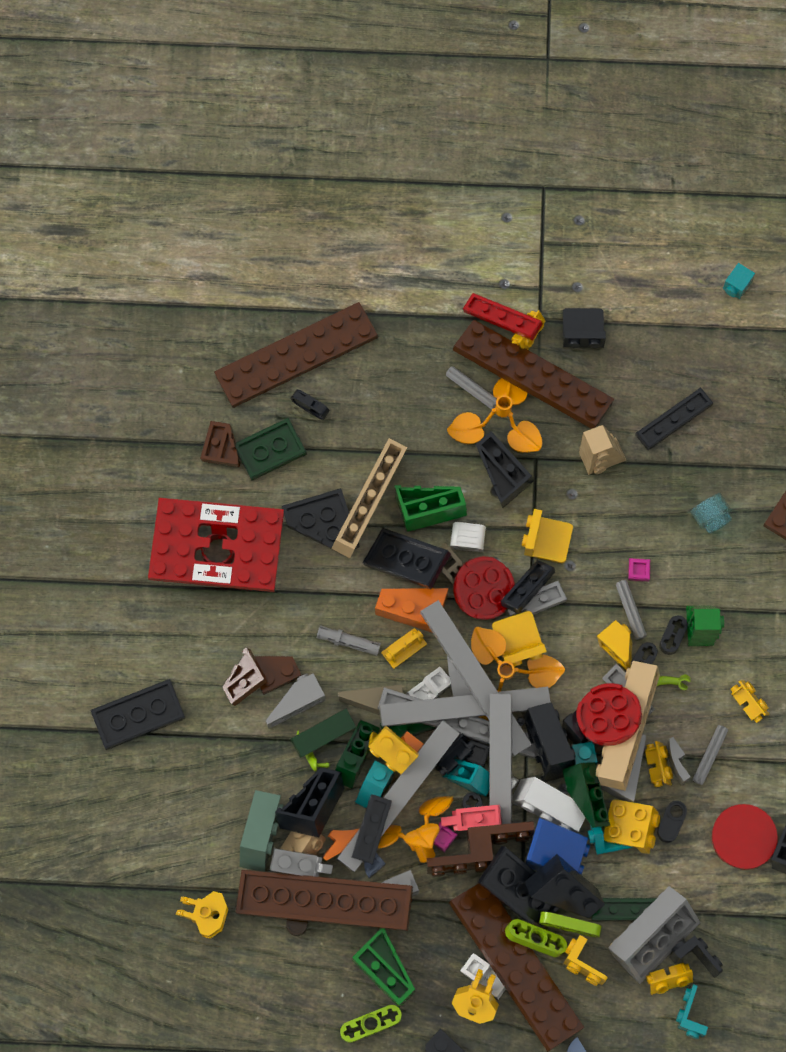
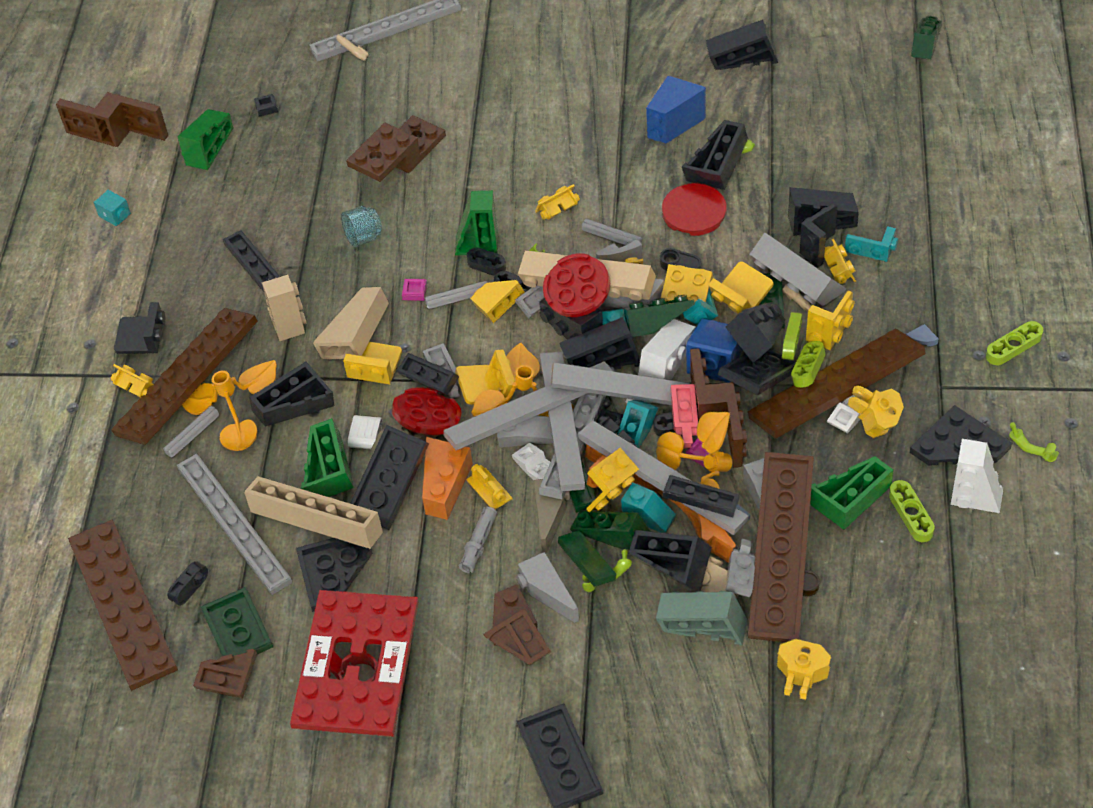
camera: 85 degrees left, 20 degrees down
red tile [463,293,543,341] -> none
none -> light grey tile [177,454,292,595]
none -> tan slope [313,287,389,359]
none -> yellow bracket [708,261,774,314]
none -> black wedge [788,187,859,236]

